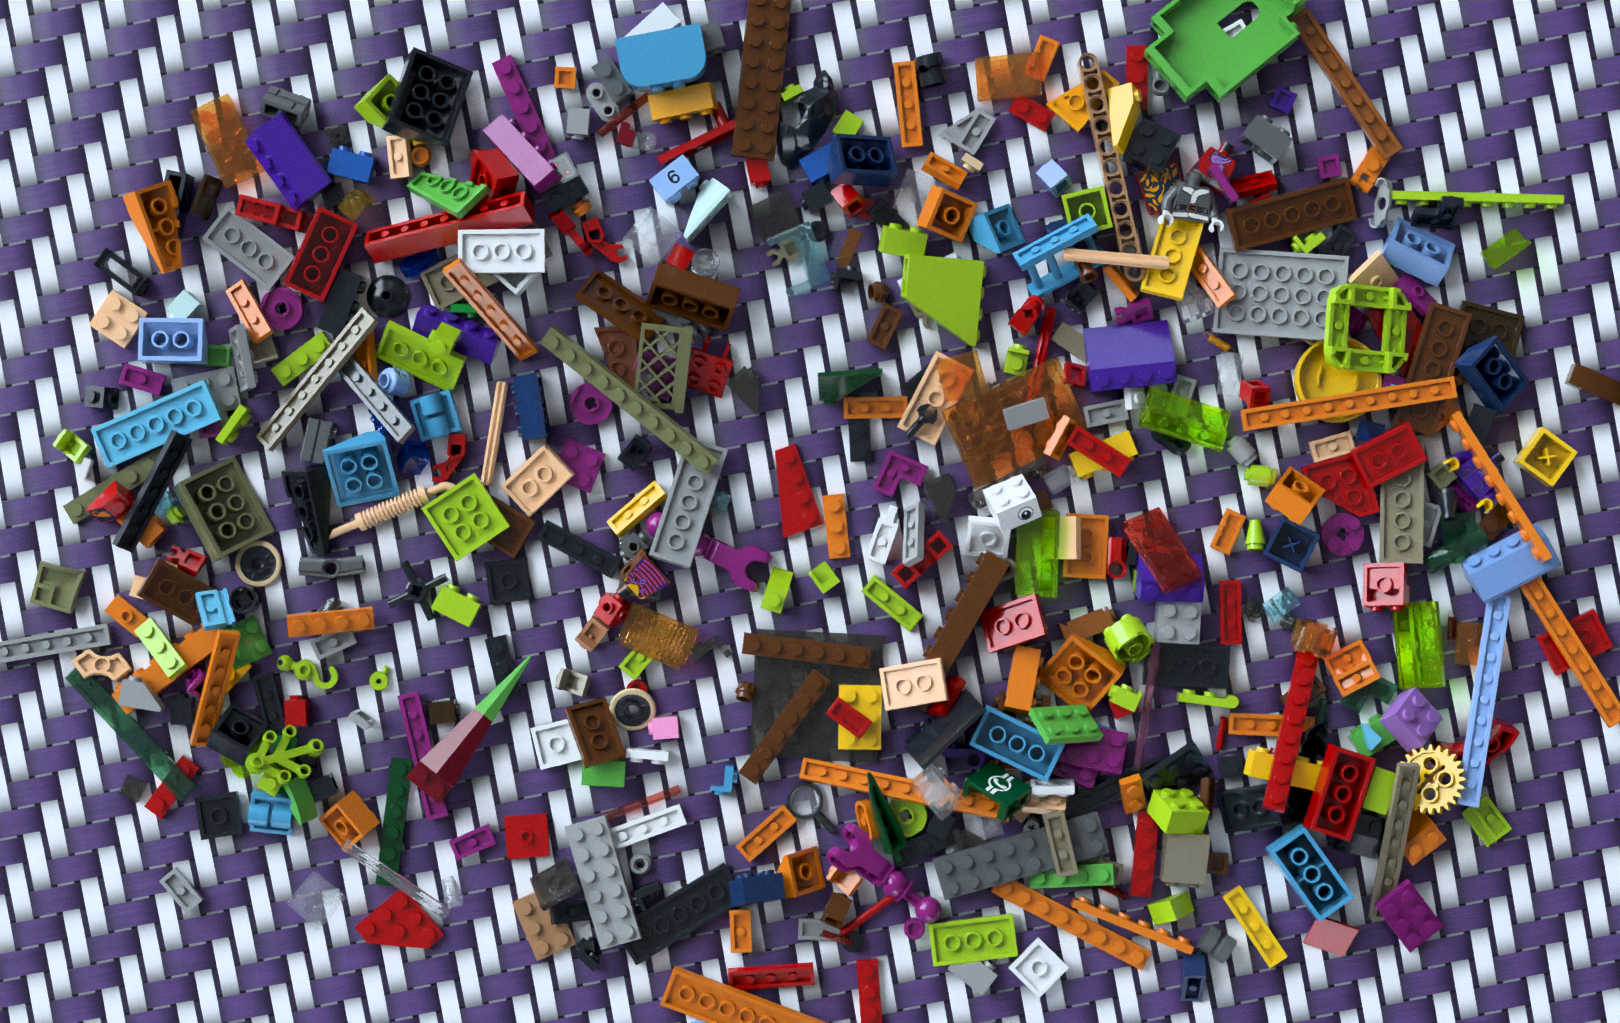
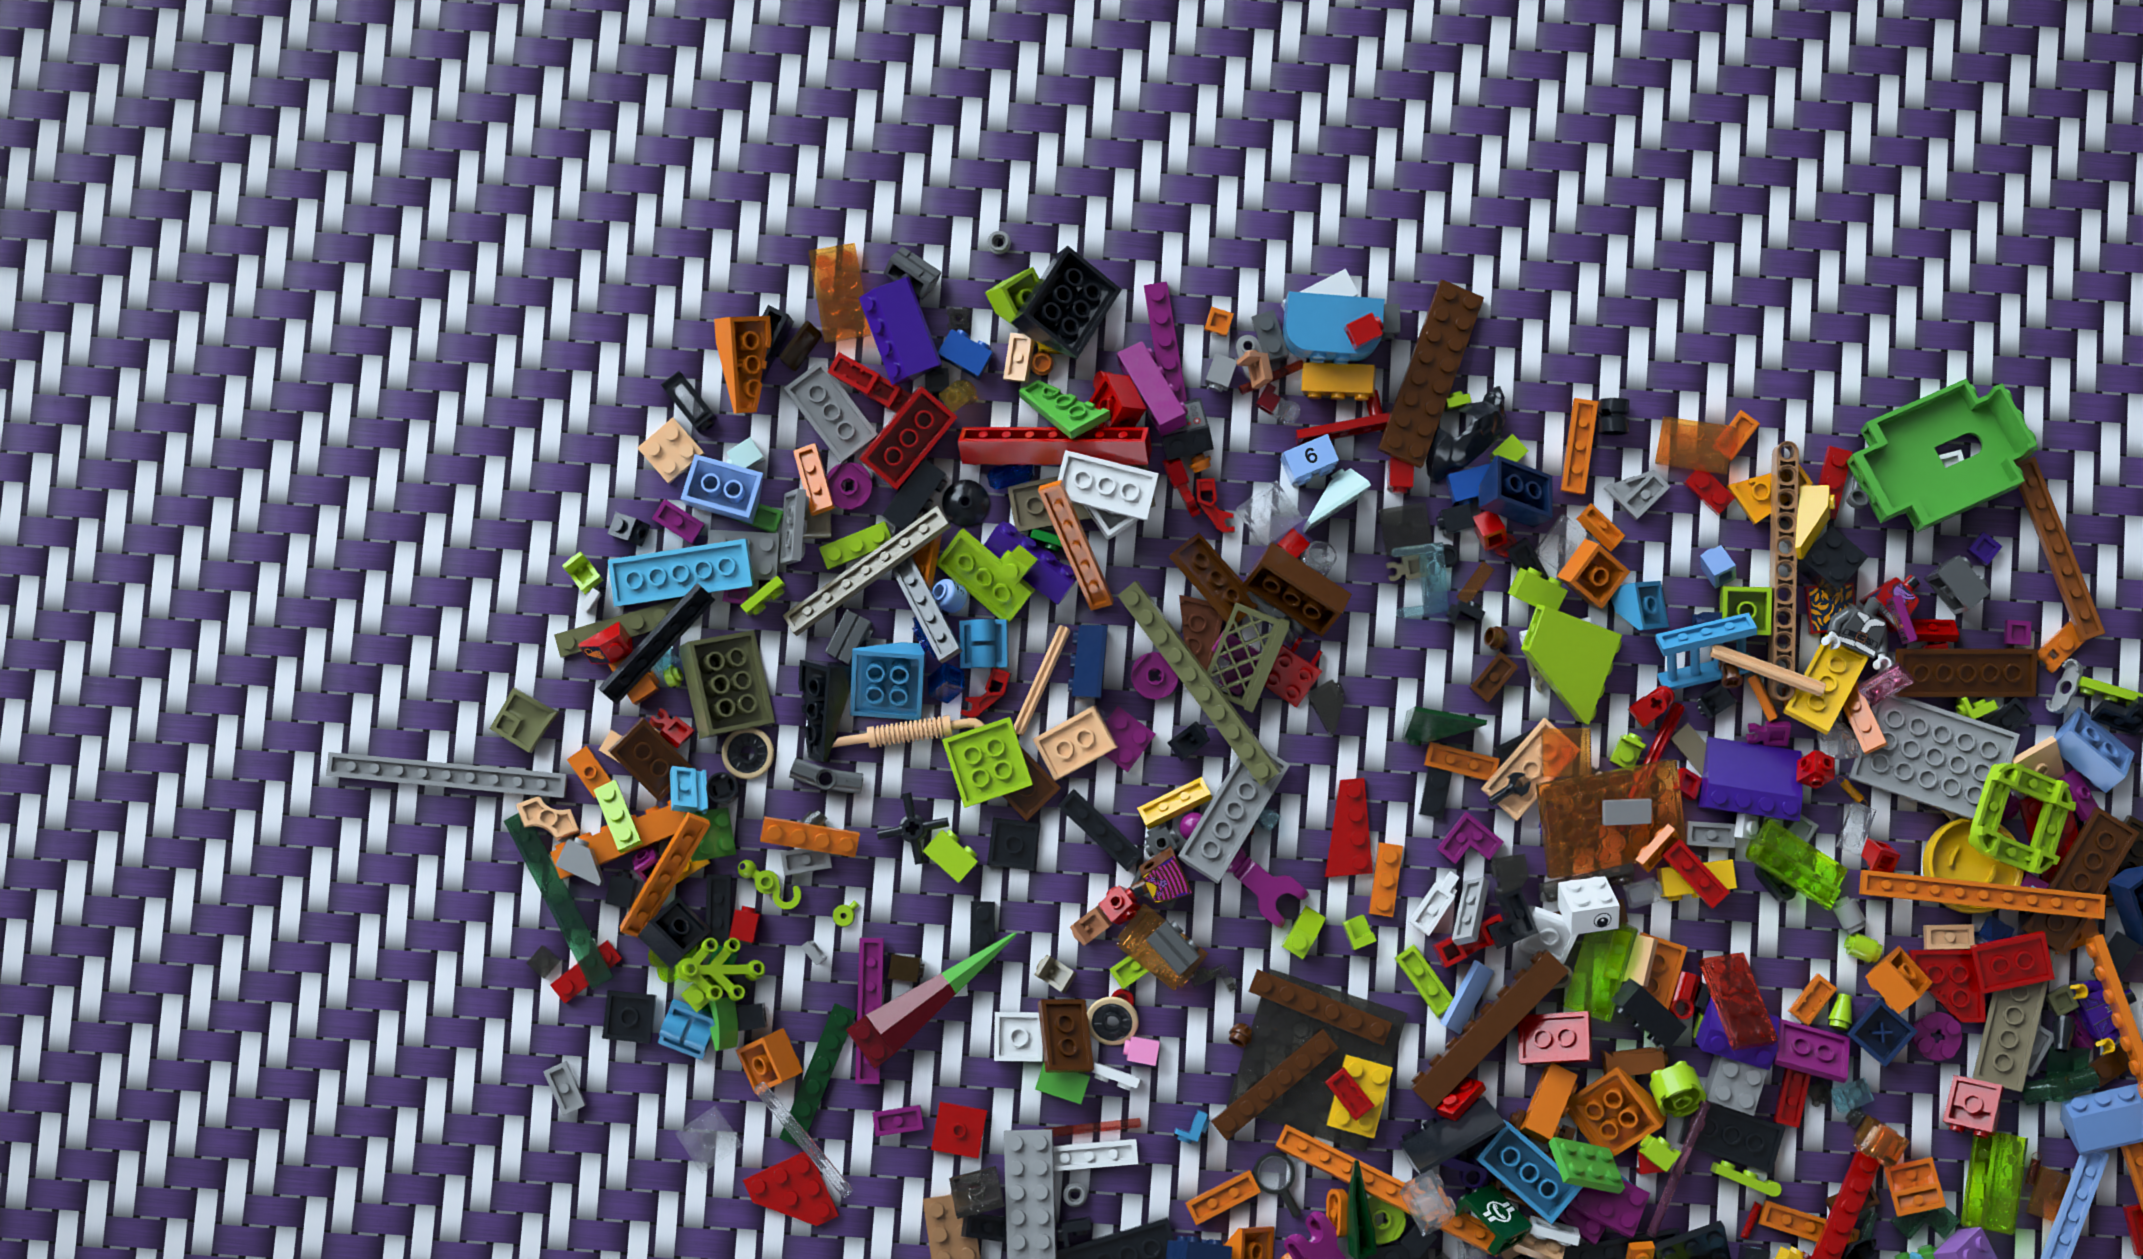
camera: 15 degrees right, 5 degrees down
clear cone [442,876,465,909] -> none
light nougat tile [879,658,949,711] -> none
tan plate [960,153,984,173] -> none
none -> light grey plate [987,231,1011,255]
none -> dark grey brick [1145,920,1200,976]
none -> nougat bracket [1236,350,1273,389]
none -> red brick [1344,312,1384,350]
none -> light blue tile [1440,960,1494,1034]
none -> black plate [1488,888,1539,949]
none -> black brick [1611,978,1687,1049]
none -> magenta plate [1774,1019,1850,1083]
none -> red brick [1796,750,1835,789]
none -> clear pink plate [1858,662,1914,706]

